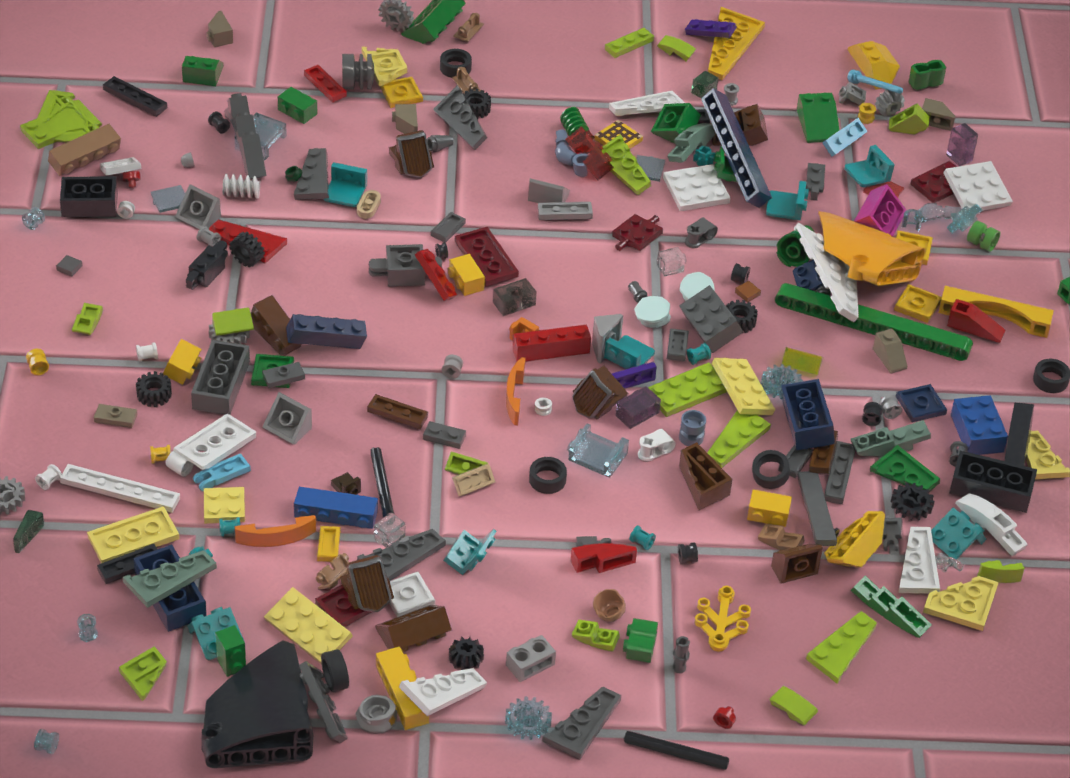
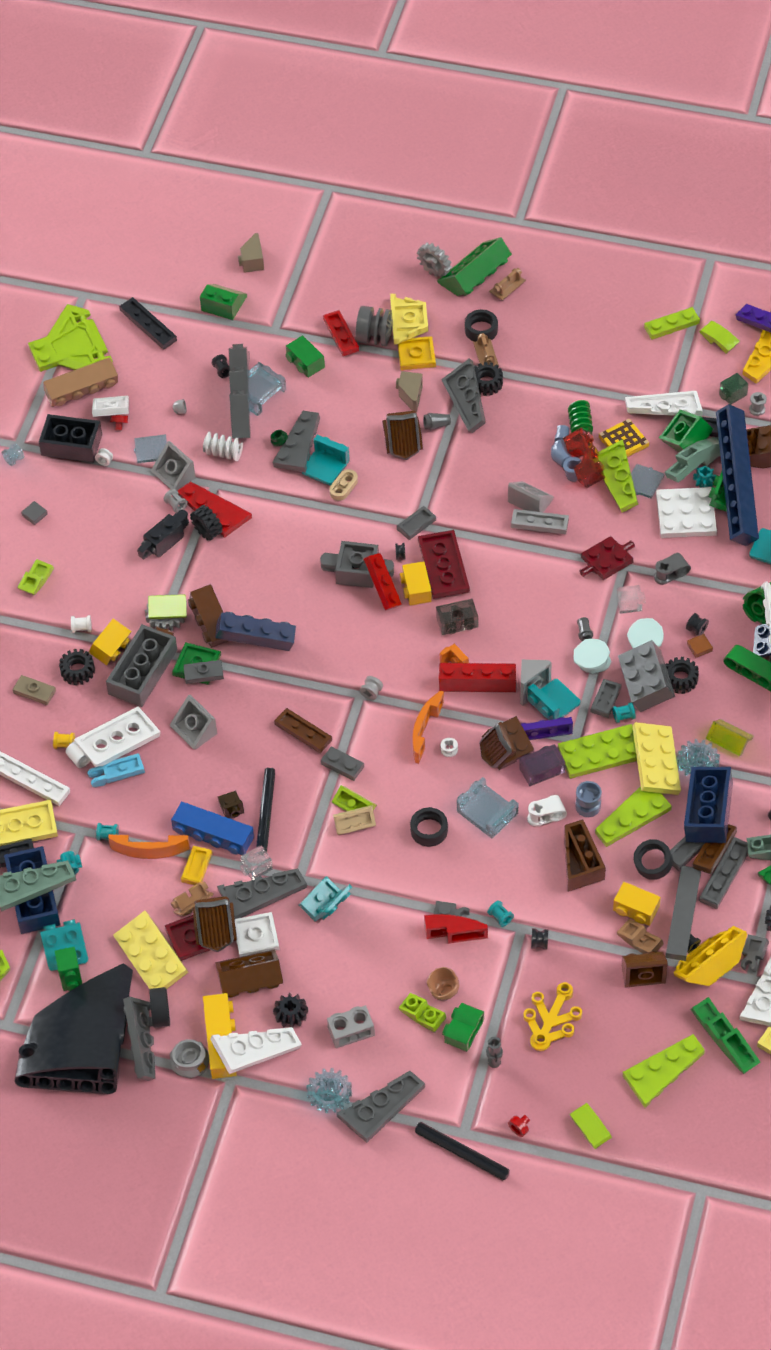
camera: 20 degrees right, 10 degrees up
light yellow plate [204,487,245,524] -> none

